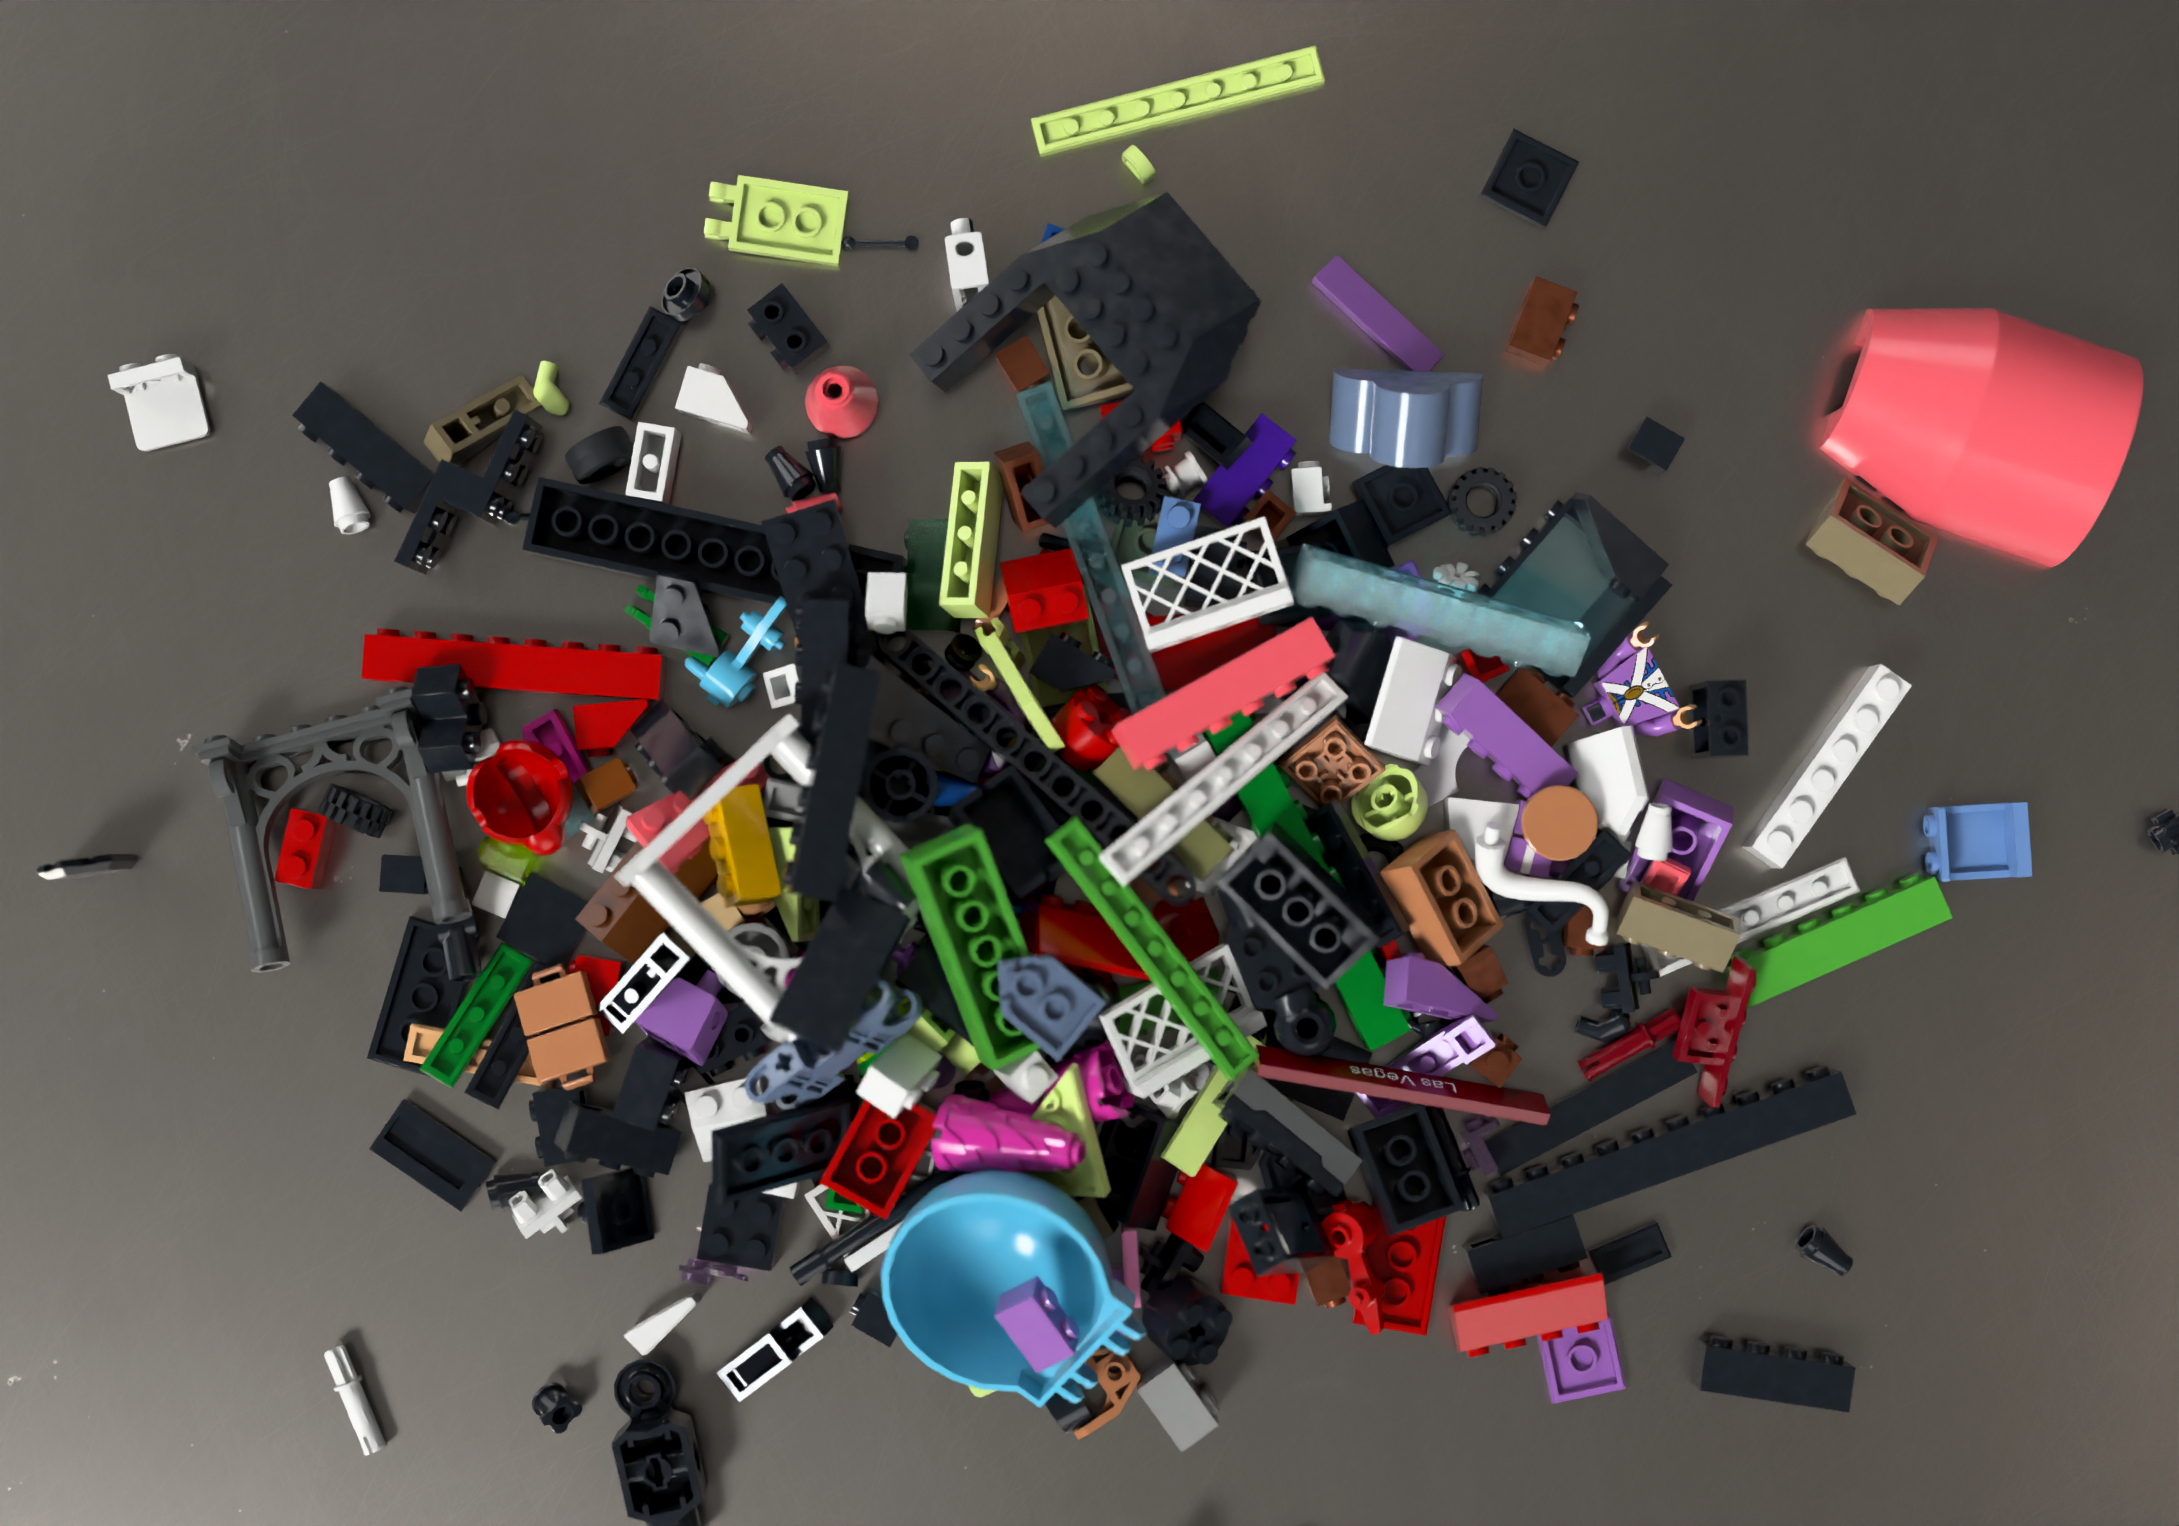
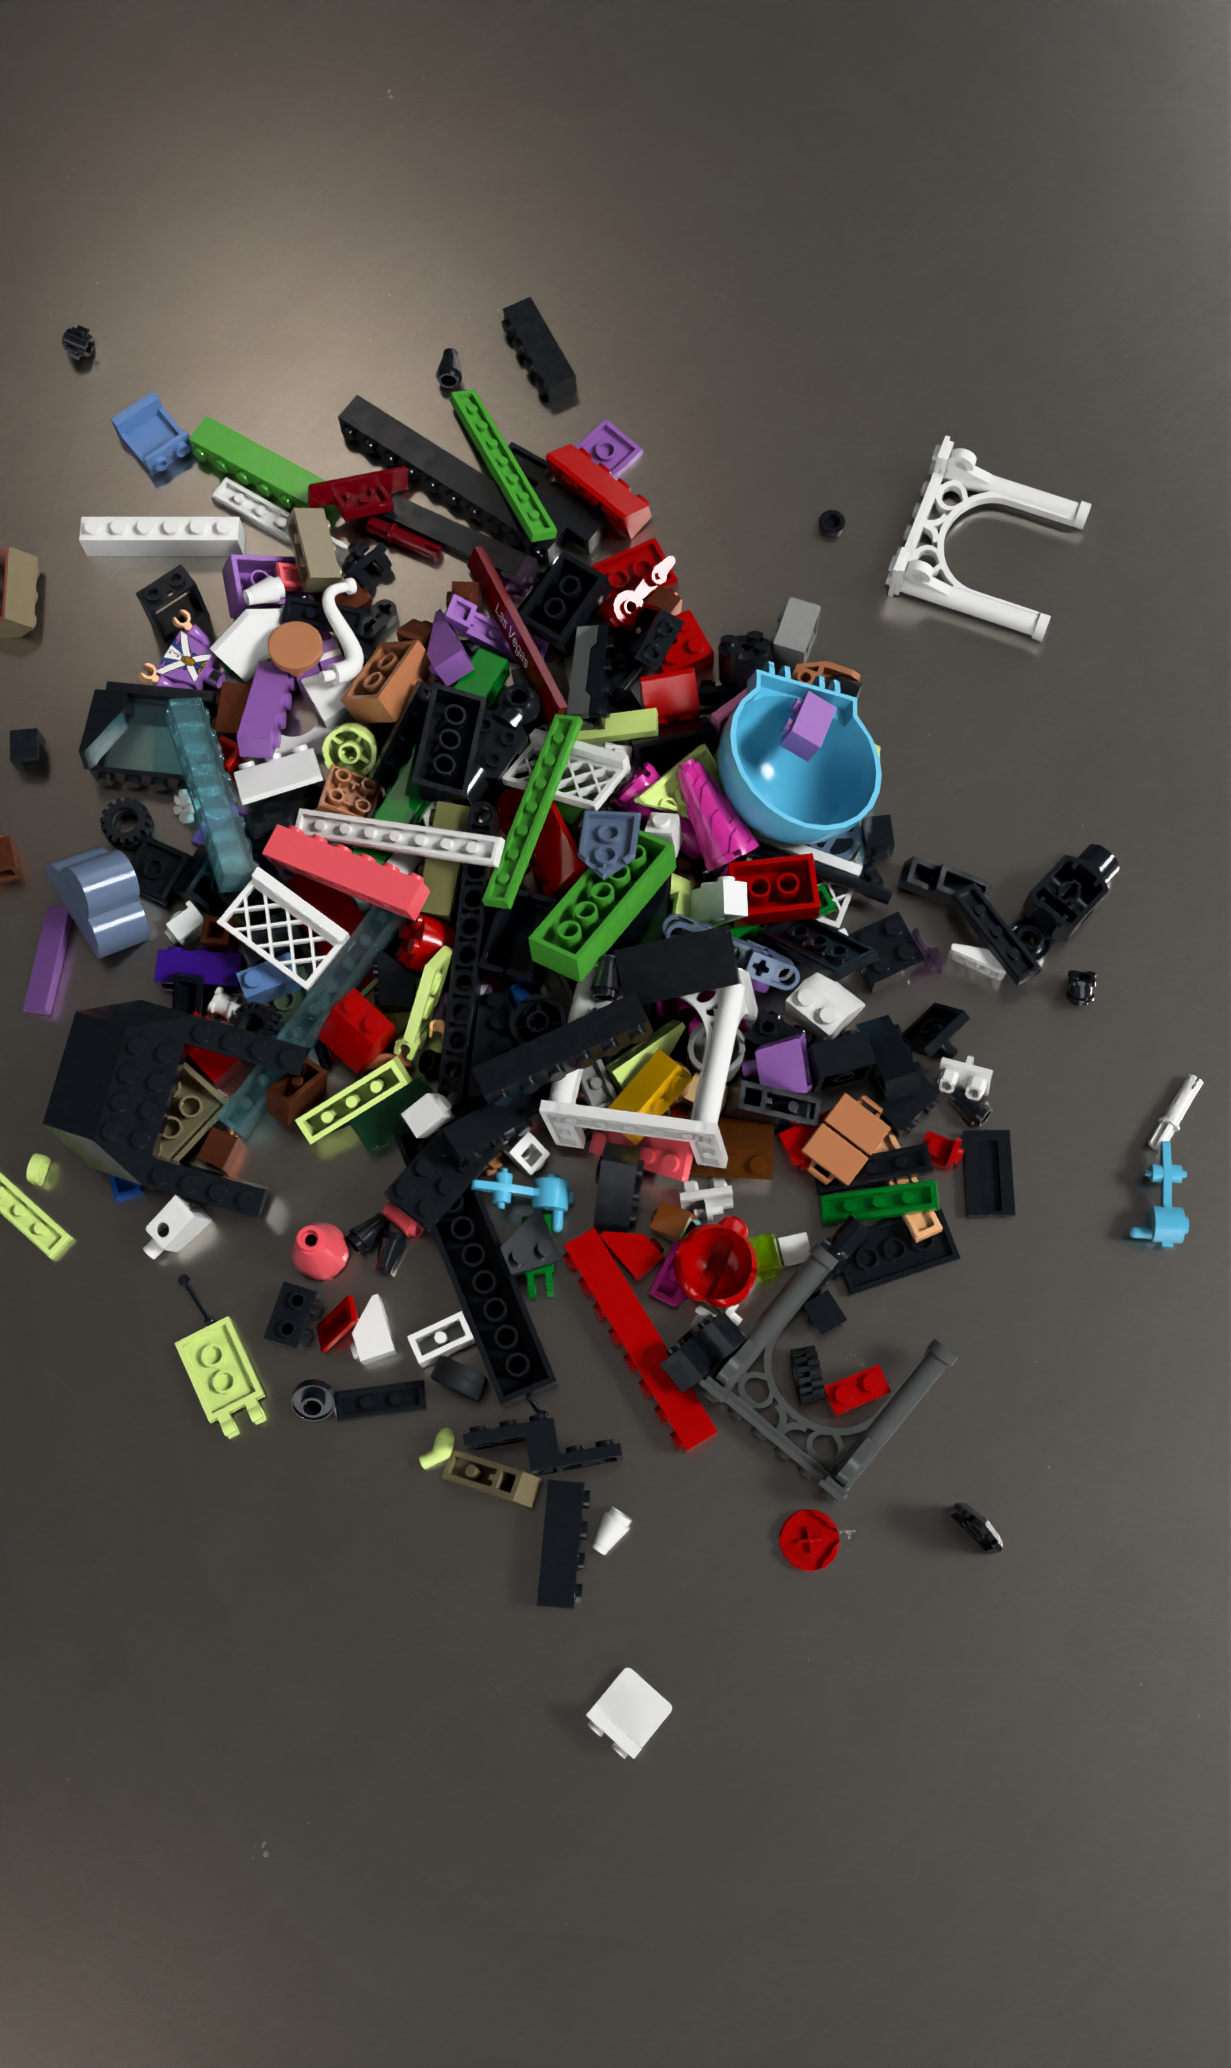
camera: 130 degrees left, 15 degrees down
black tile [496,871,589,969] -> none
black arm [1574,1009,1631,1042] -> none
none -> red slope [316,1295,361,1352]
none -> bright green plate [450,389,557,542]
none -> red tile [779,1509,840,1571]
none -> red bracket [922,1130,964,1172]
none -> black tile [950,882,1042,986]
none -> medium azure piece [1129,1141,1189,1248]

